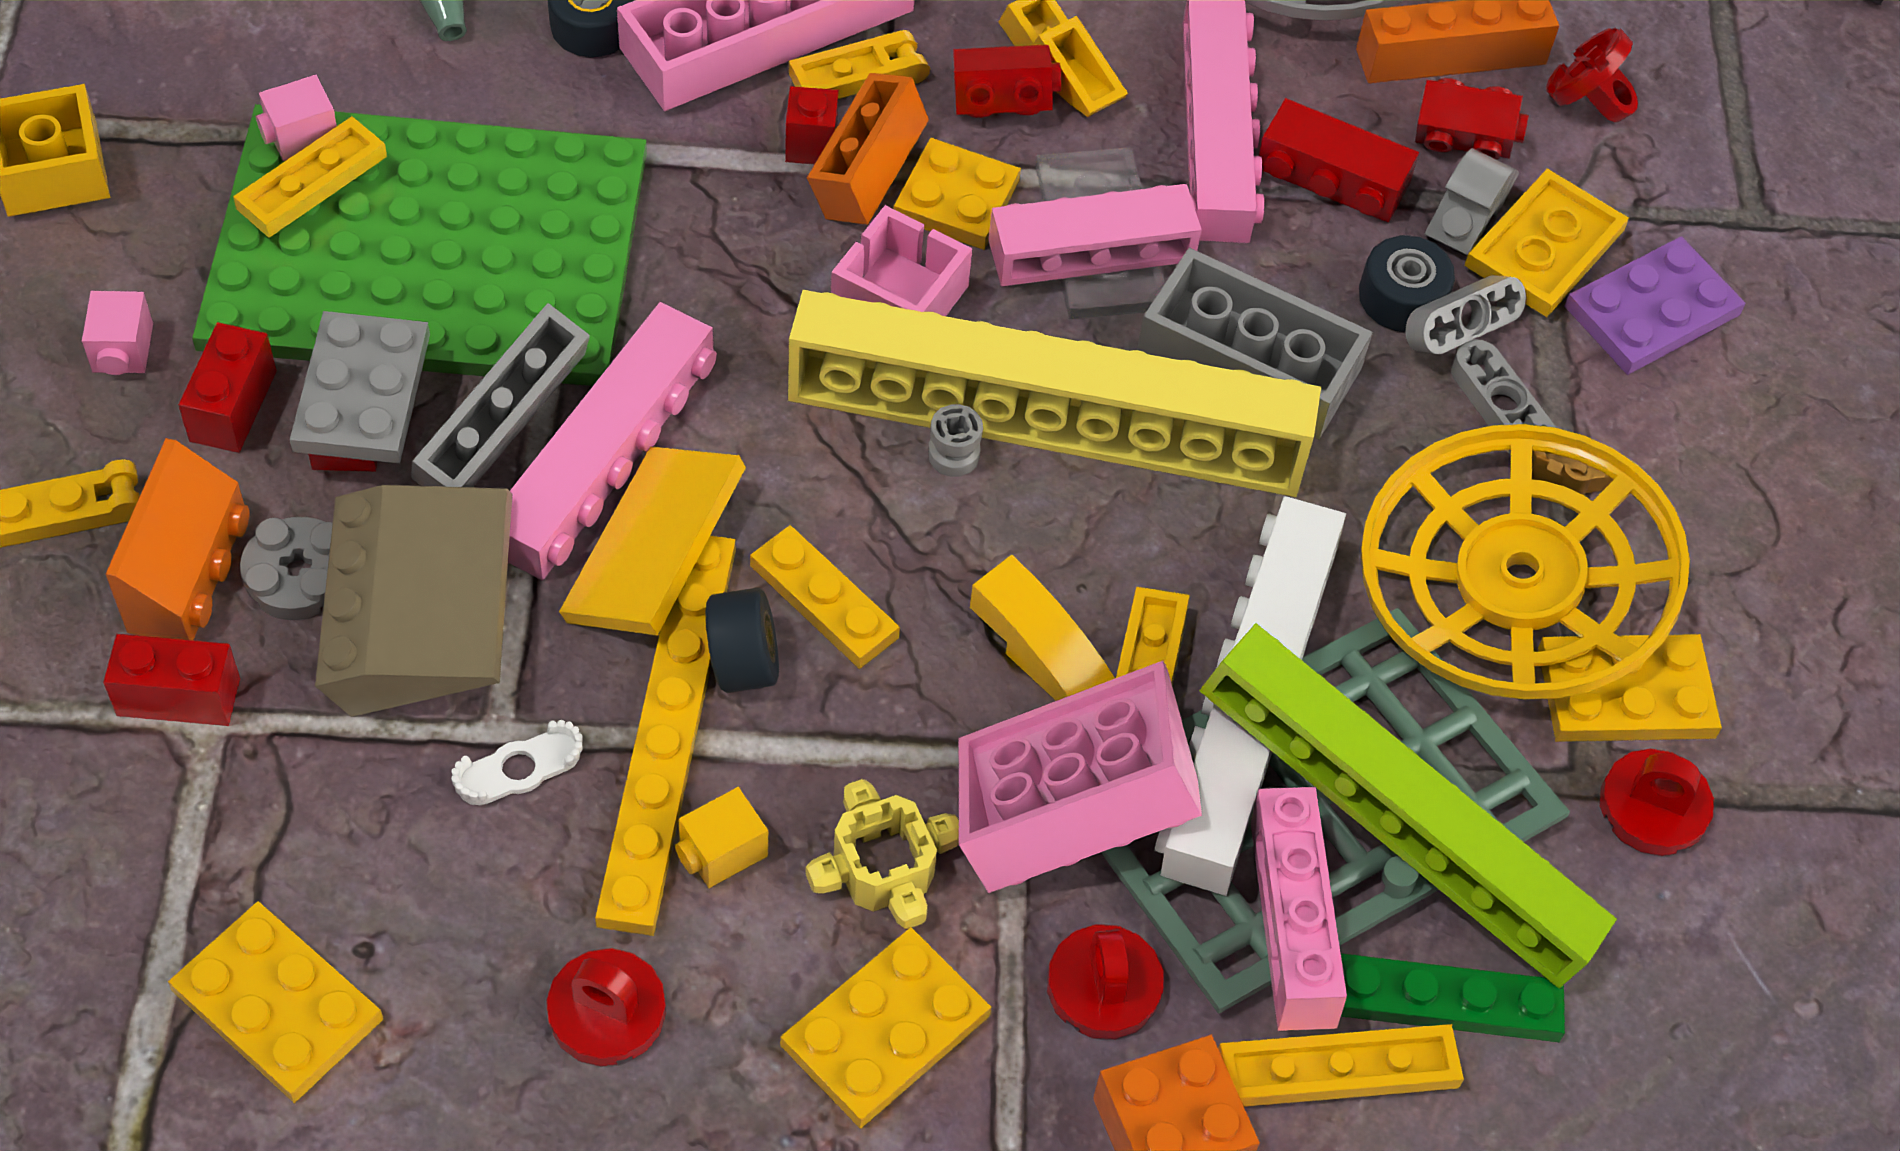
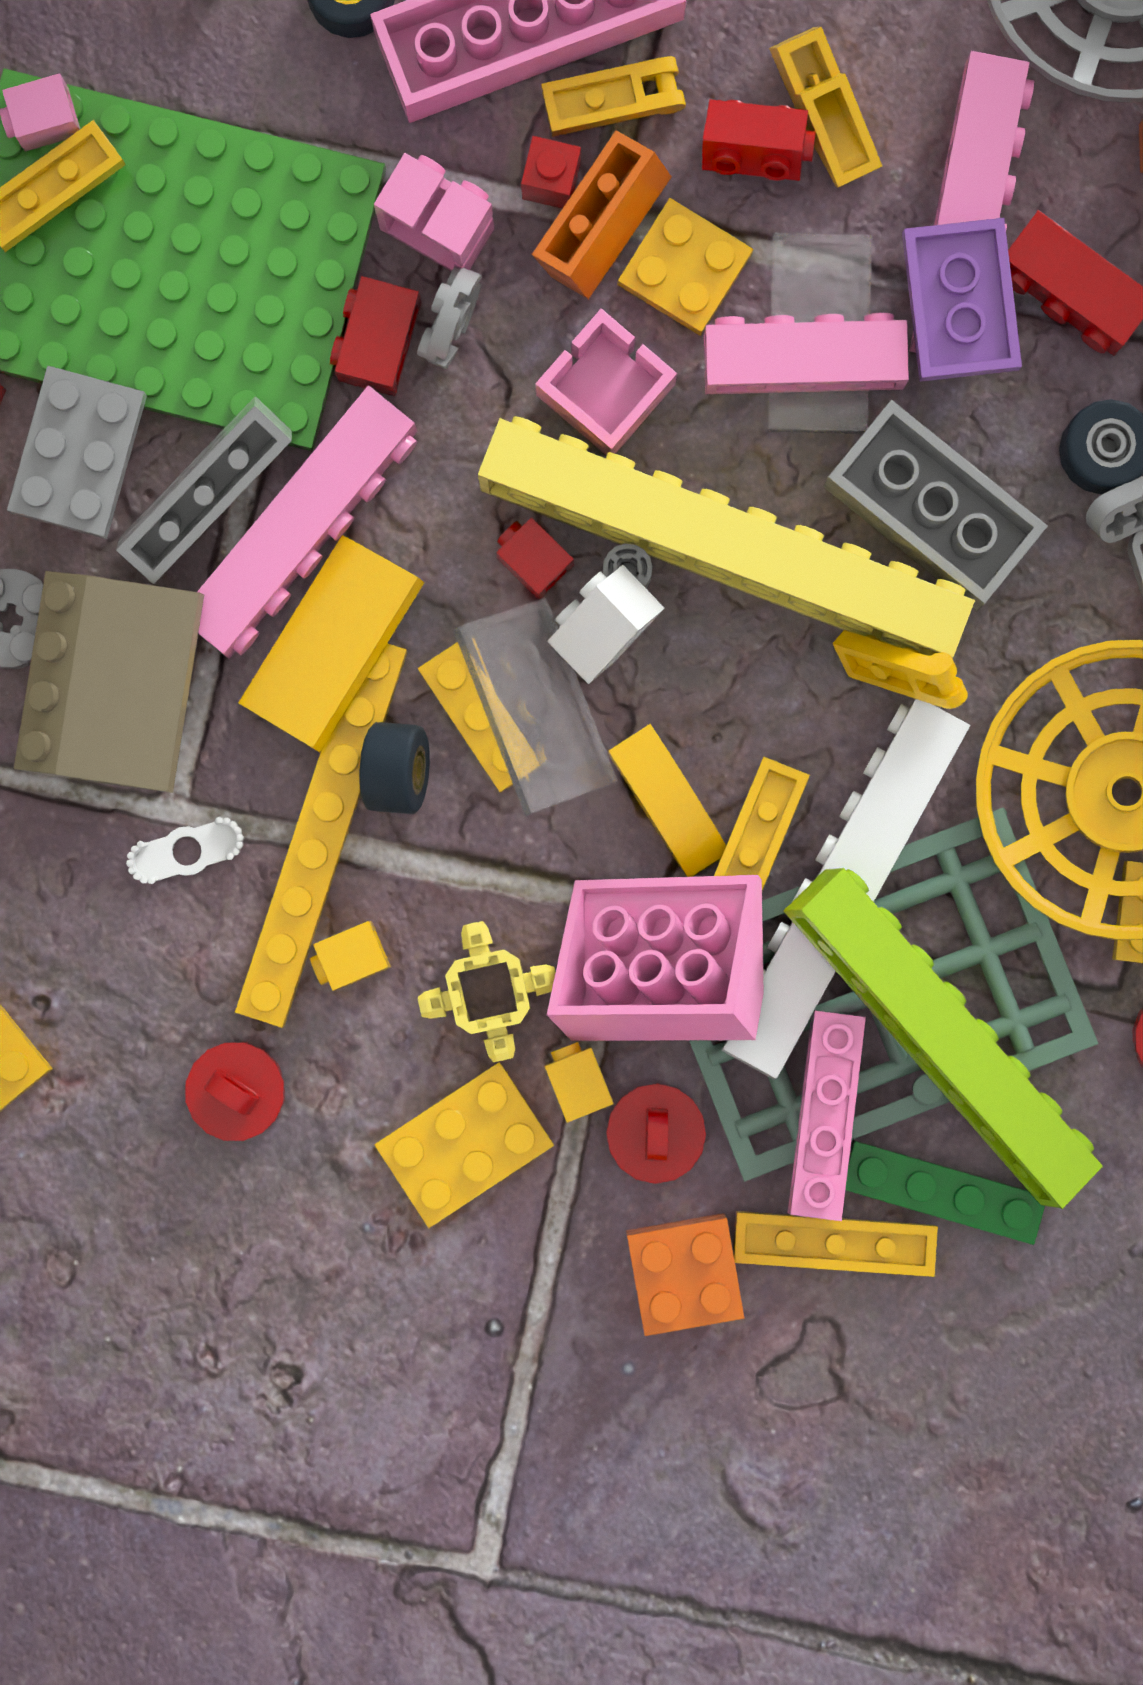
camera: 15 degrees right, 30 degrees up
none -> red brick [330,276,421,396]
none -> bright pink piece [374,153,494,271]
none -> light grey plate [417,267,482,369]
none -> clear tile [453,598,618,816]
none -> red brick [496,517,574,601]
none -> yellow brick [545,1042,614,1123]
none -> white brick [547,565,665,684]
none -> yellow plate [832,630,968,709]
none -> medium lavender plate [902,218,1022,382]

